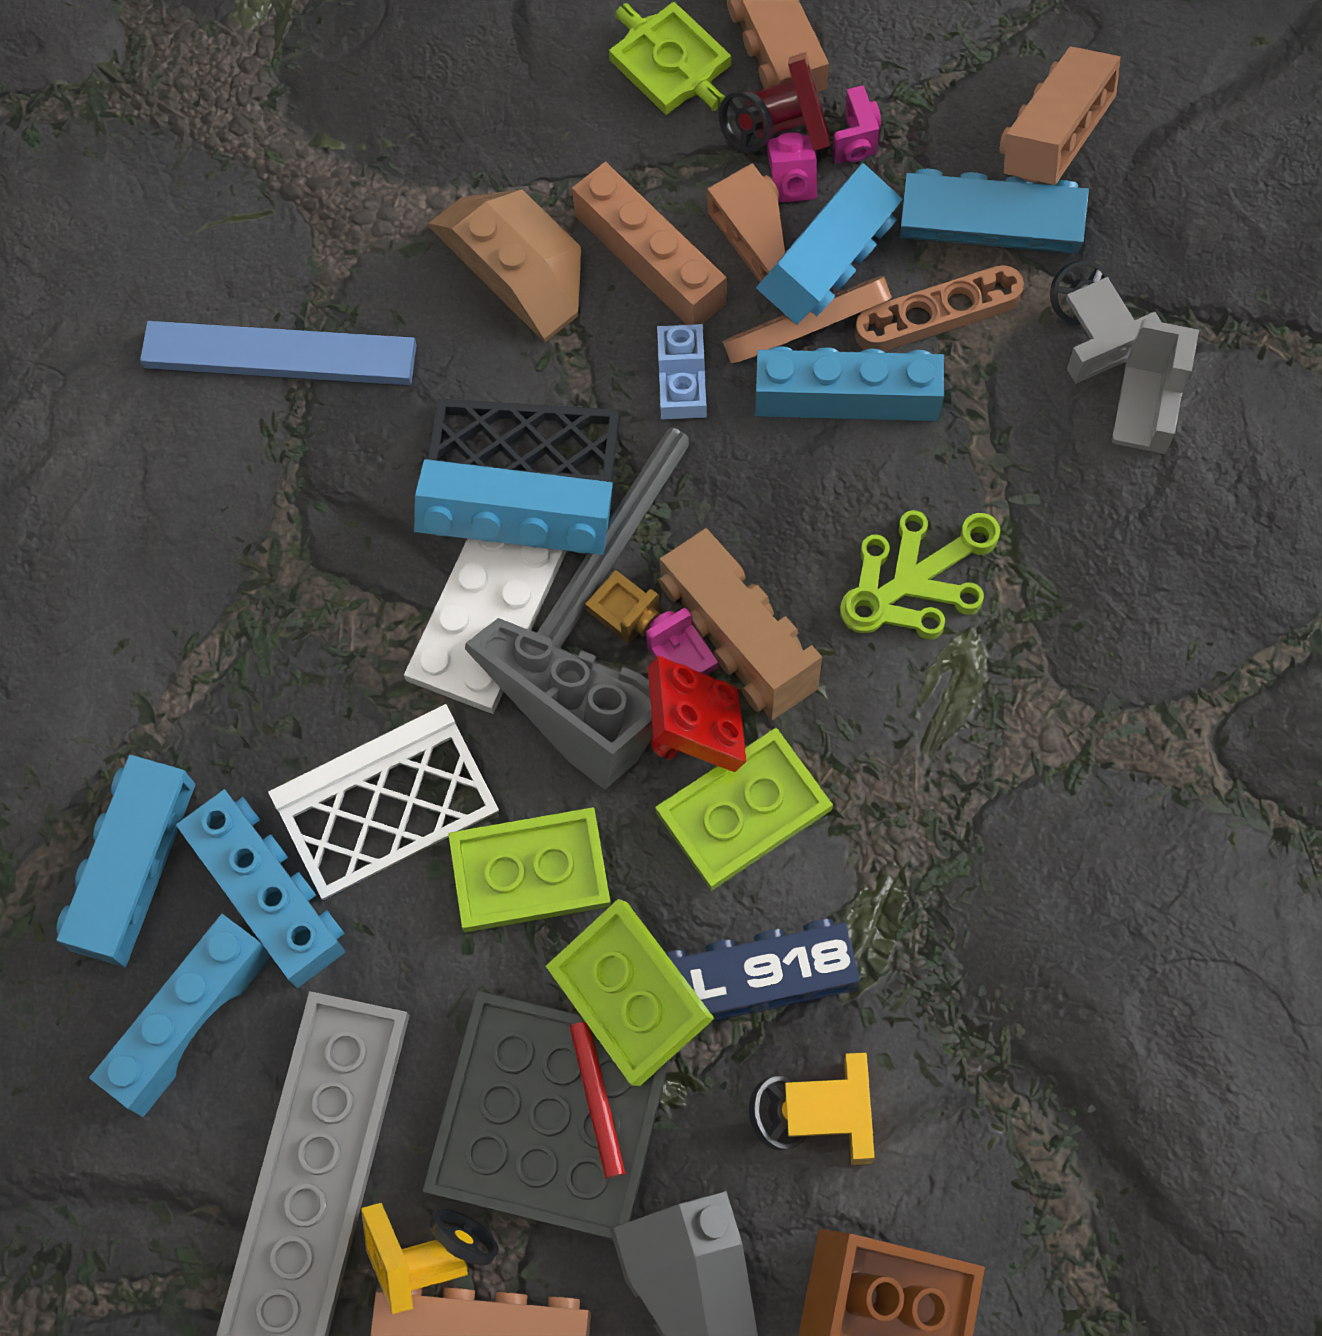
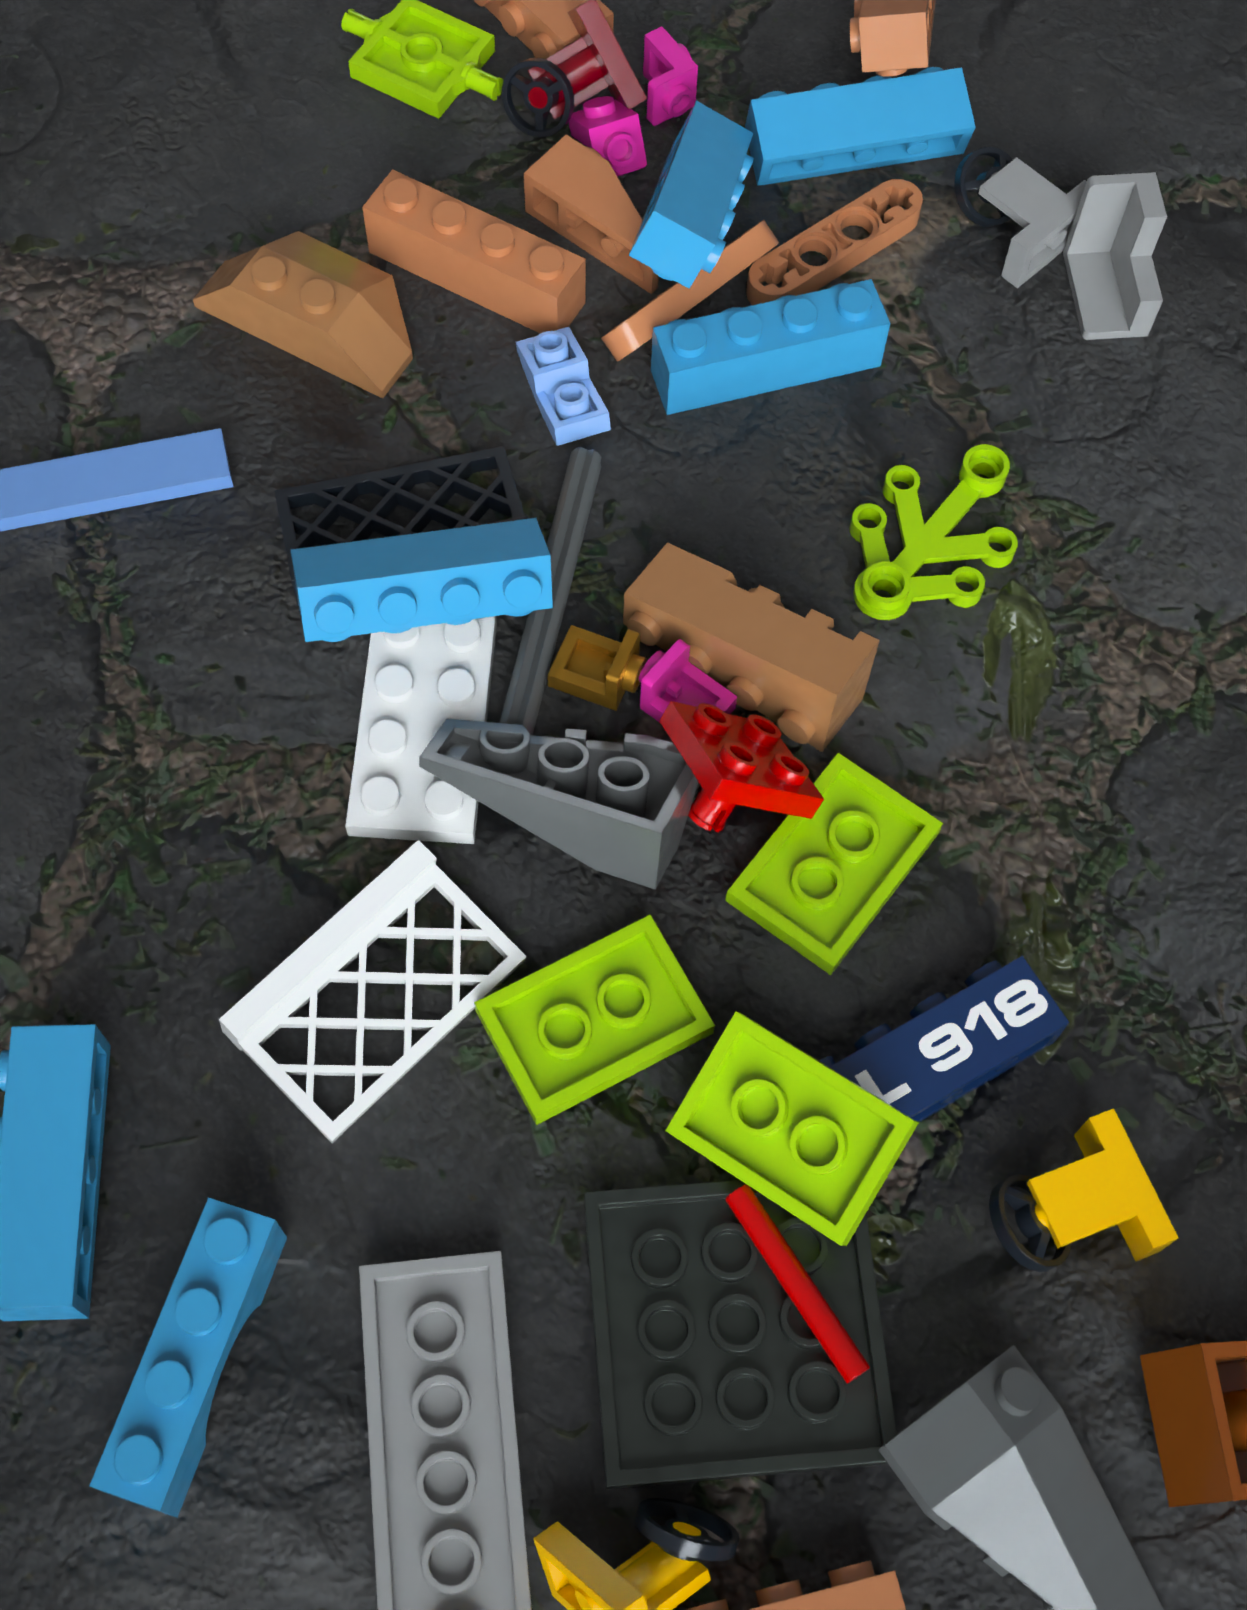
camera: 25 degrees left, 5 degrees down
dark azure brick [176,789,346,988] -> none

